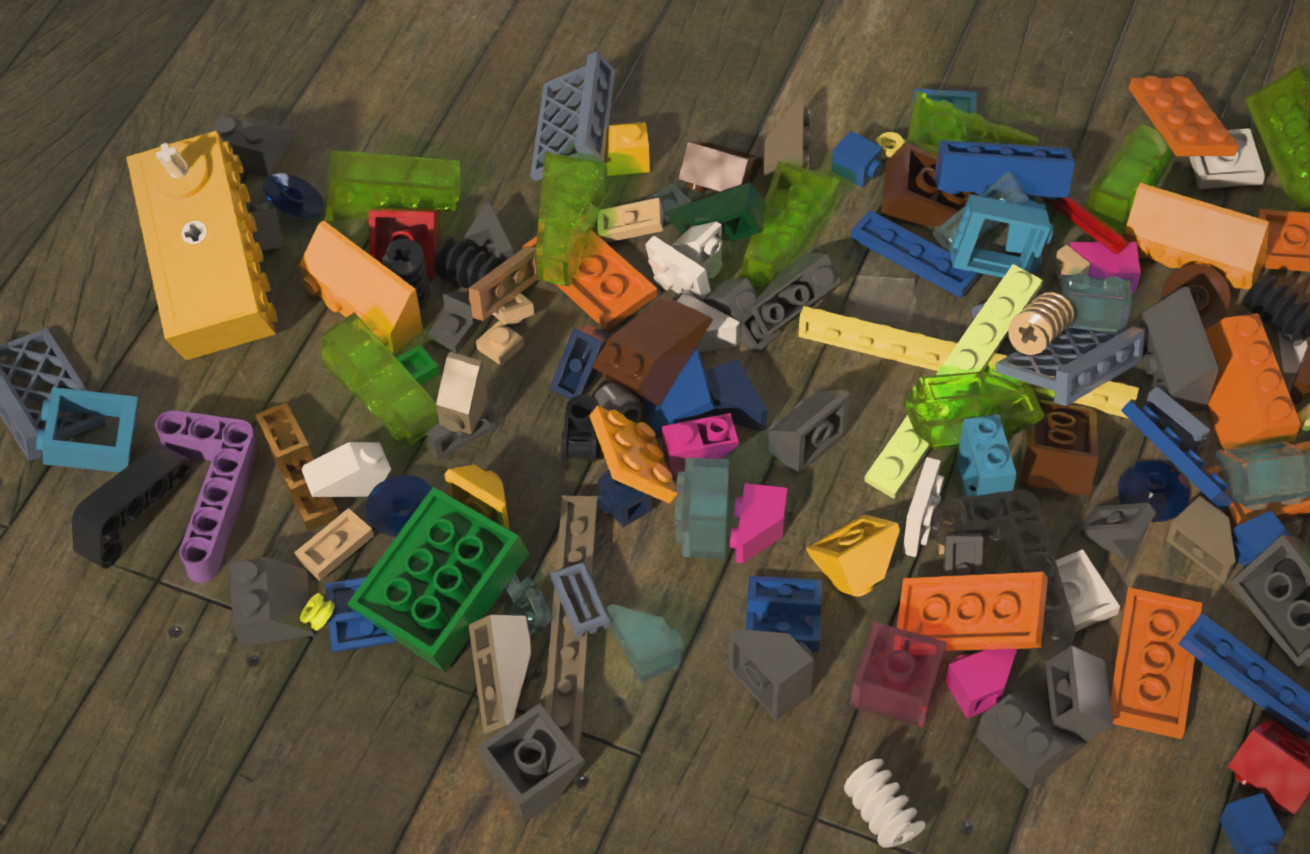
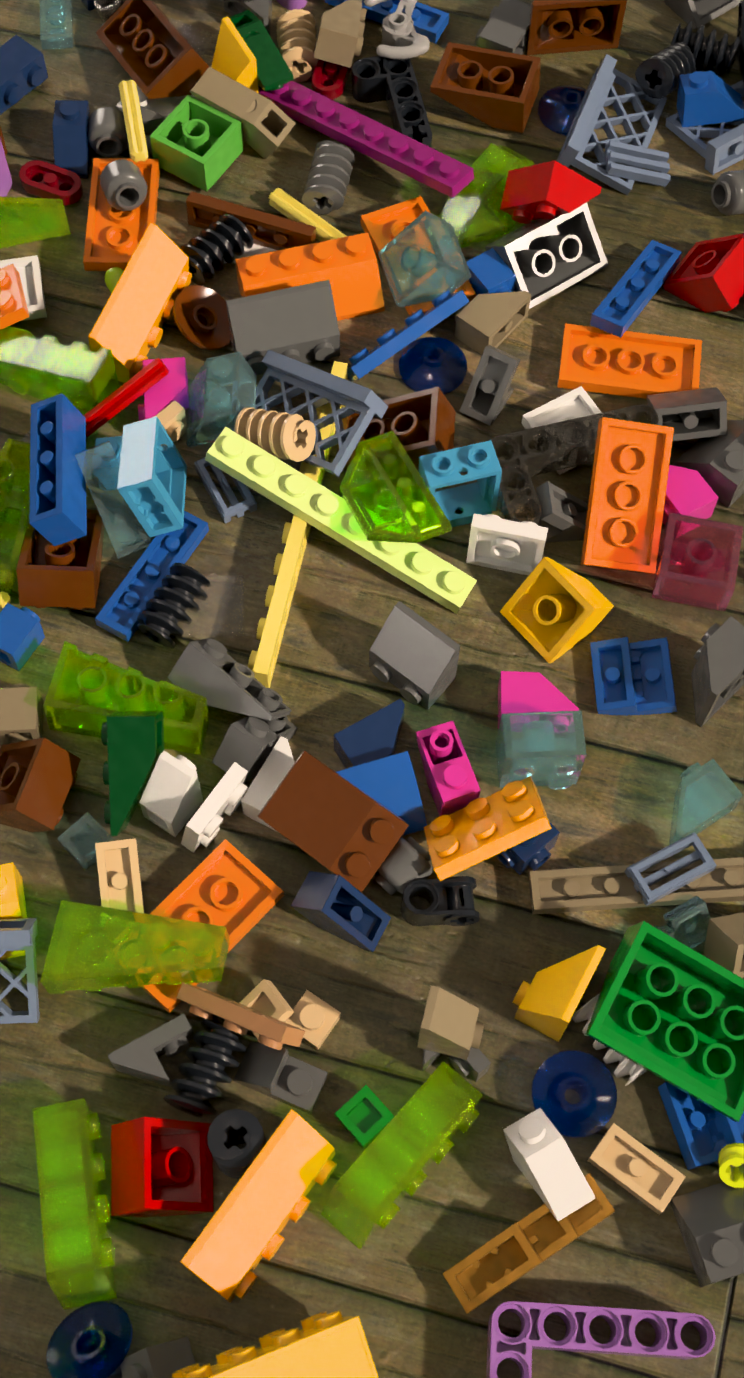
camera: 100 degrees left, 10 degrees up
sand blue tile [1145,387,1210,454] -> none
none -> black piece [137,563,211,649]

